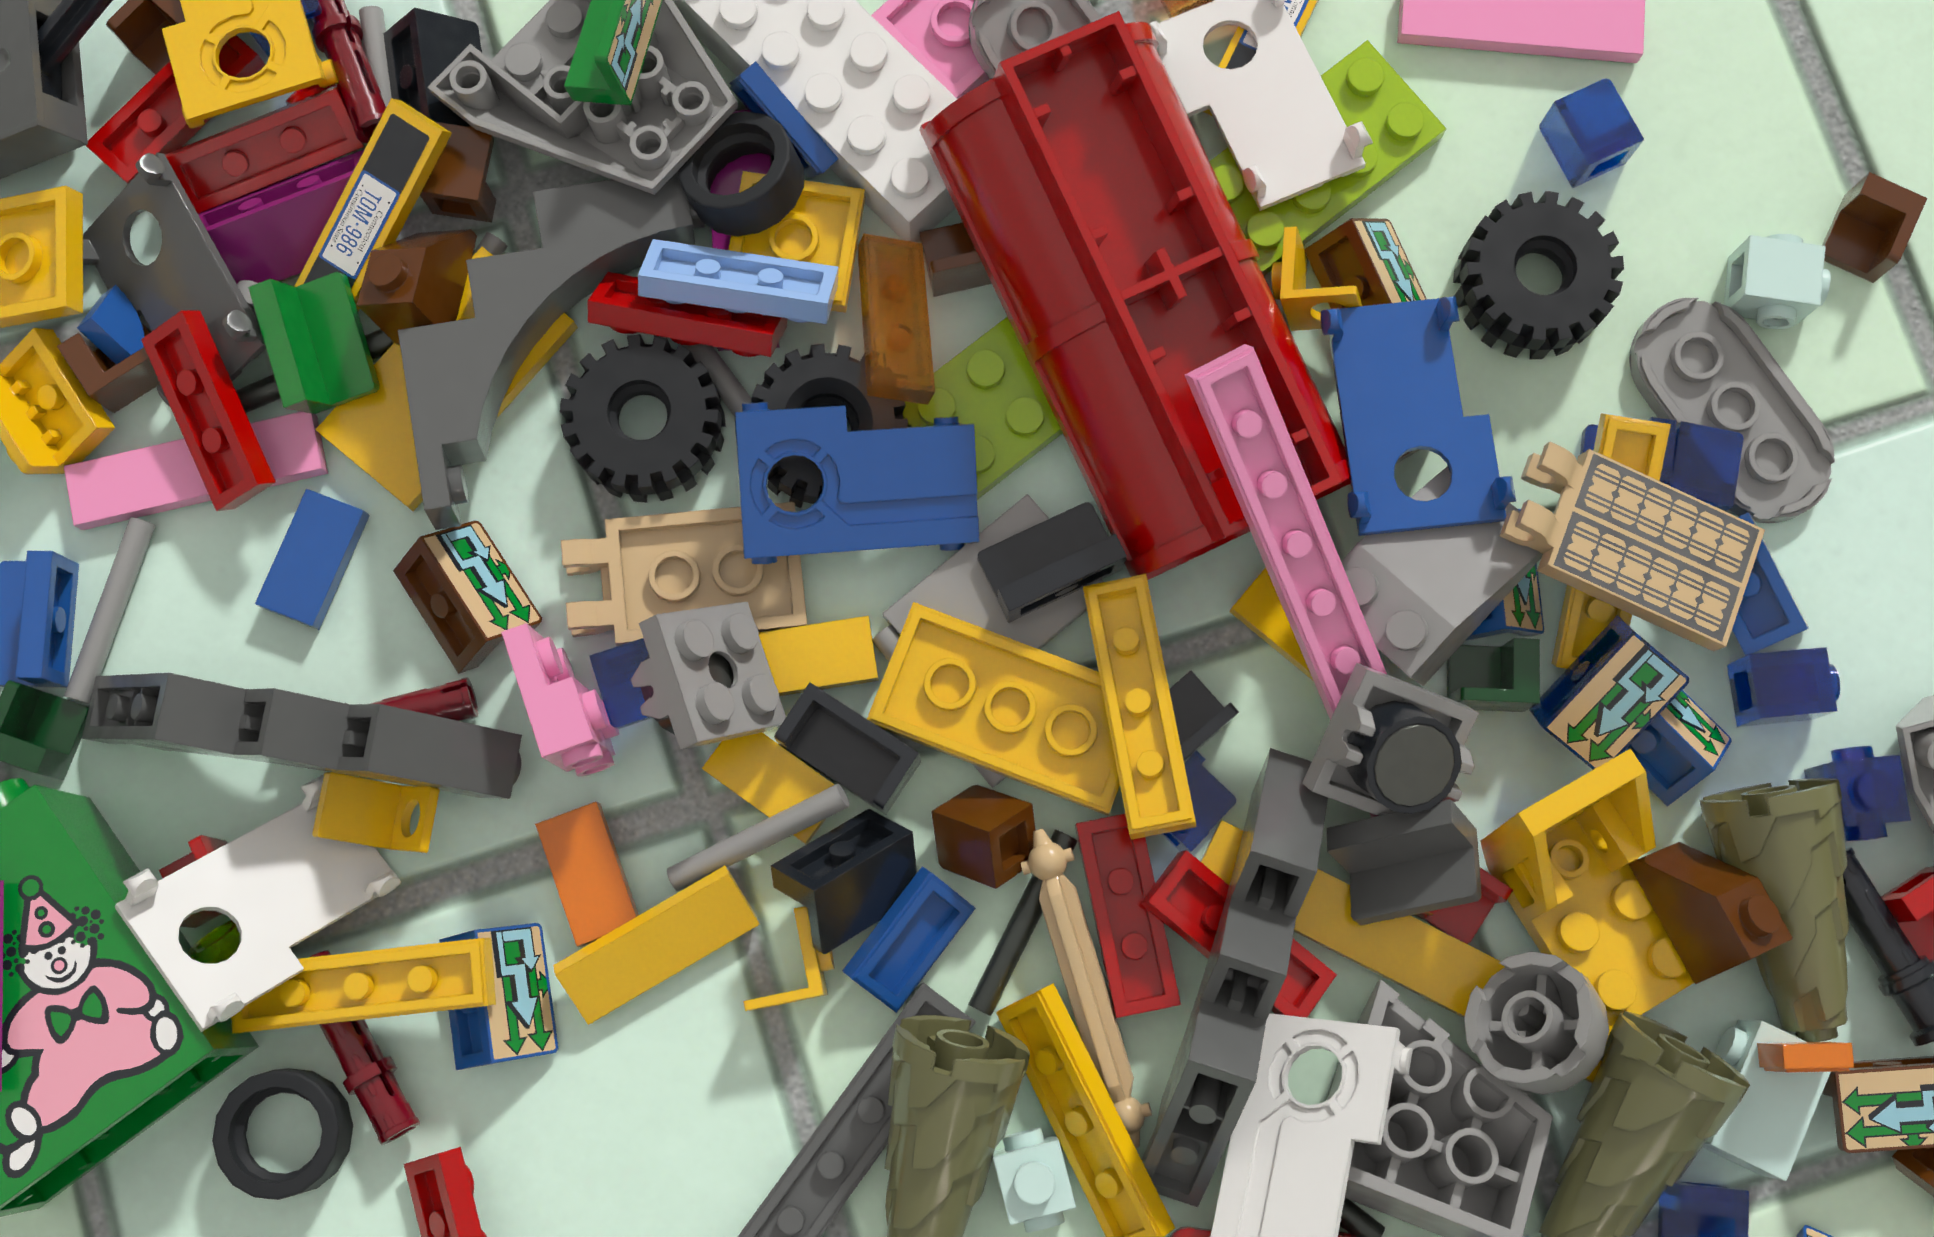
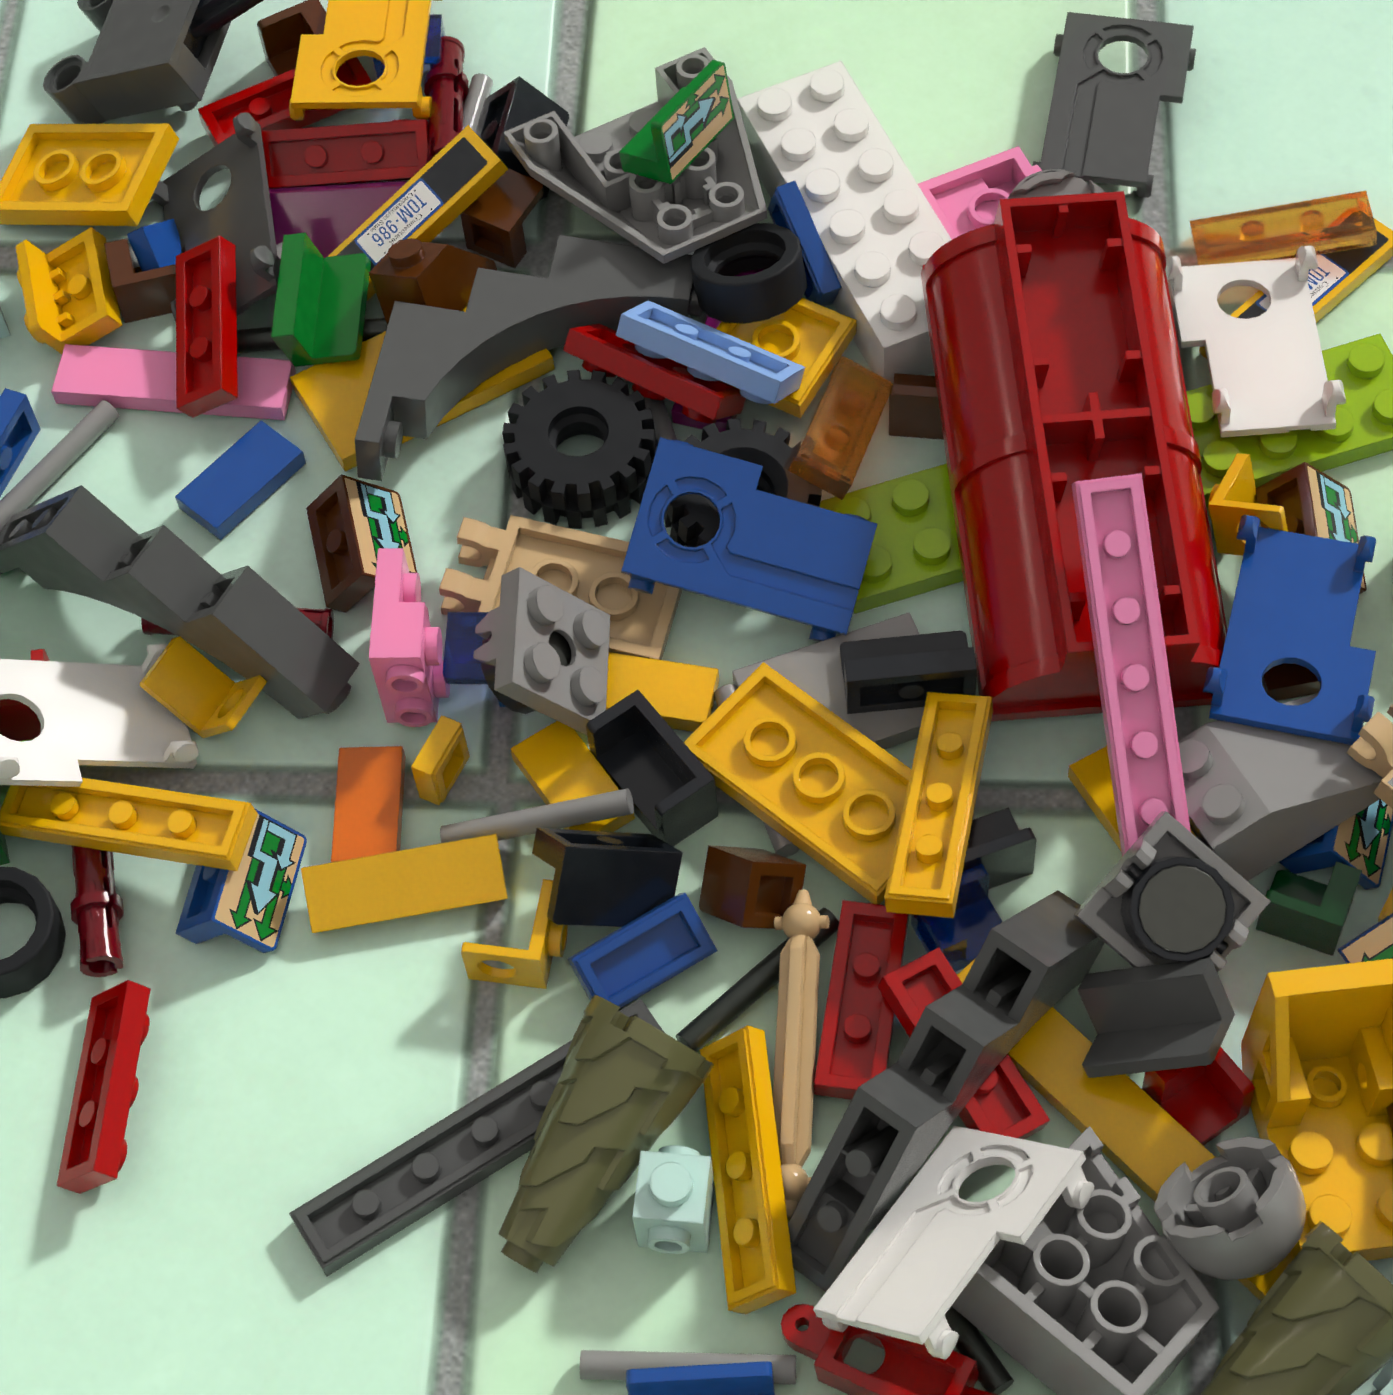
camera: 25 degrees right, 20 degrees down
none -> yellow tile [411,715,470,805]

